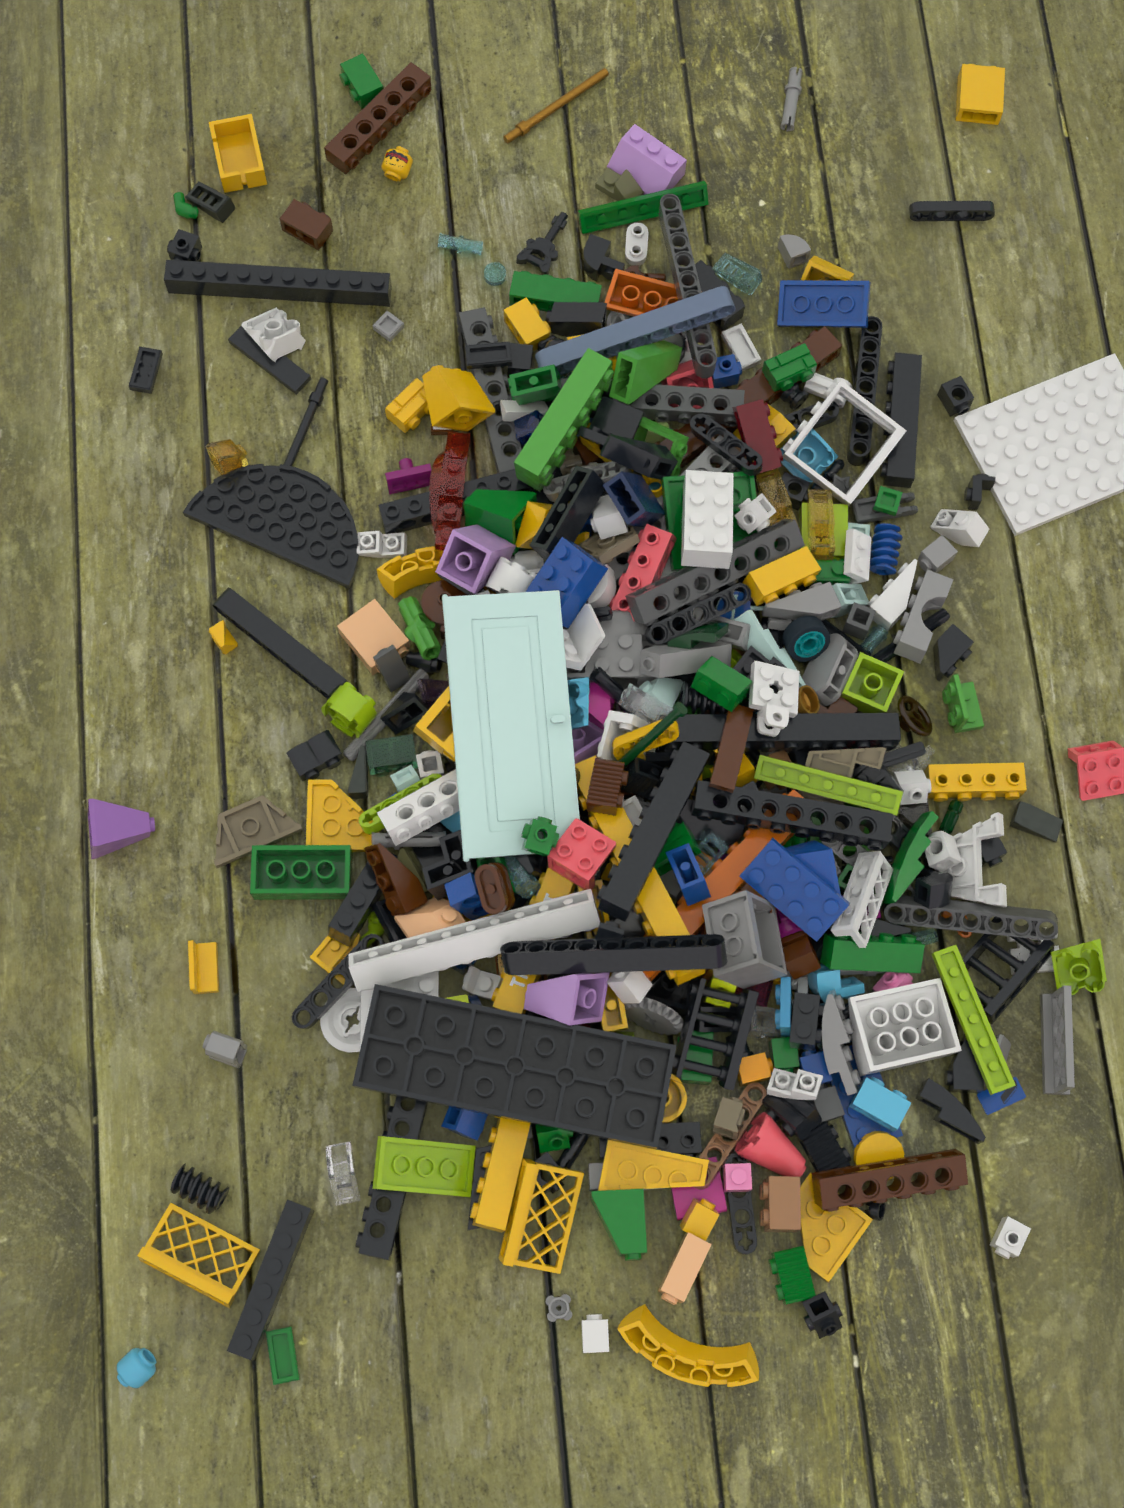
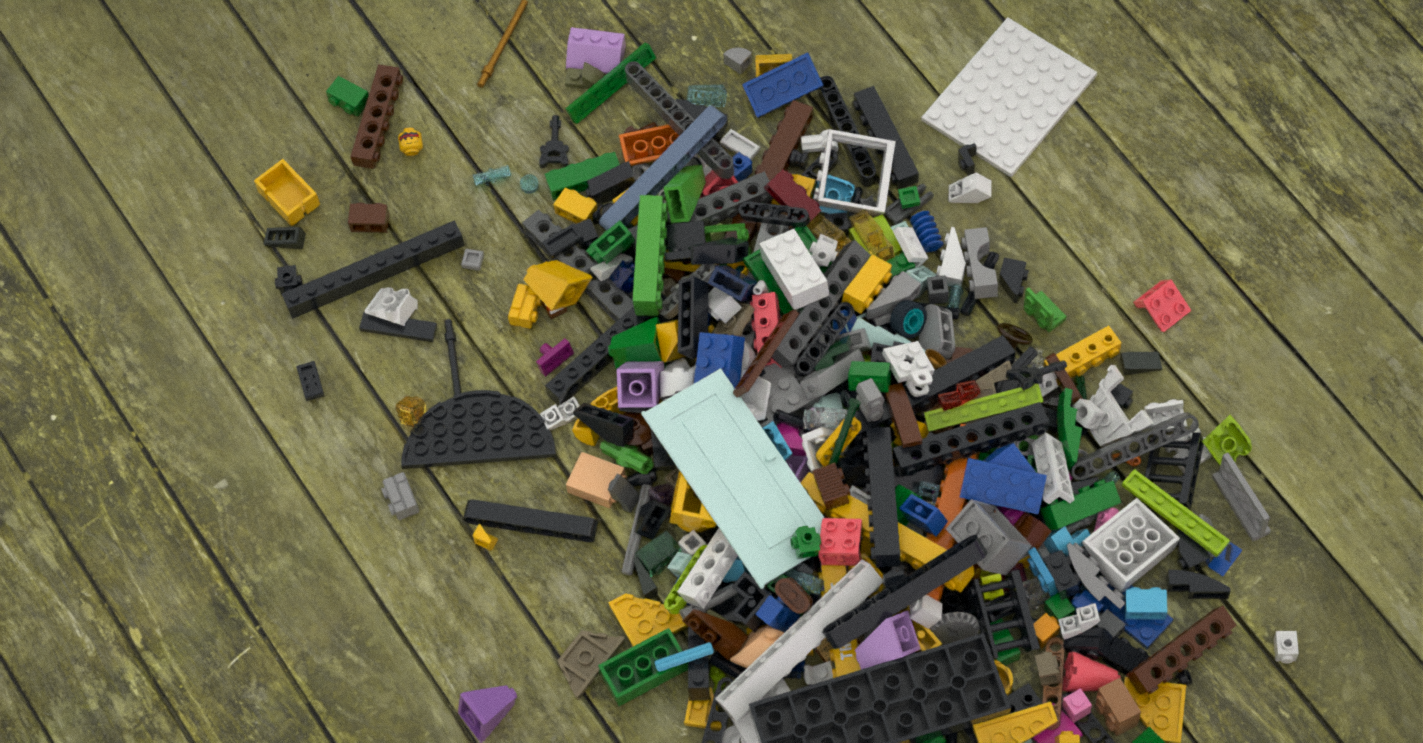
camera: 20 degrees left, 10 degrees down
green arm [173,192,199,219] -> none
black brick [286,730,344,781] -> none
lime brick [321,682,377,738] -> none
clear red piece [429,432,471,550] -> none
black brick [583,234,625,282] -> none
white plate [625,223,648,266] -> none
green brick [762,343,817,392] -> none
lime brick [841,652,904,713] -> none
yellow tile [853,1131,904,1181] -> none
black brick [914,866,953,909] -> none
light grey brick [918,535,958,573] -> none
black brick [937,376,974,417] -> none
none -> light grey brick [381,472,419,520]
none -> black slope [573,403,634,447]
none -> medium azure axle [655,642,714,672]
none -> reddish brown tile [733,309,799,398]
none -> white arm [753,280,769,295]
none -> light grey brick [856,378,884,422]
none -> clear red slope [938,380,981,411]
none -> black piece [1006,360,1067,390]
none -> reddish brown beam [1045,352,1083,404]
none -> white bracket [1144,399,1187,435]

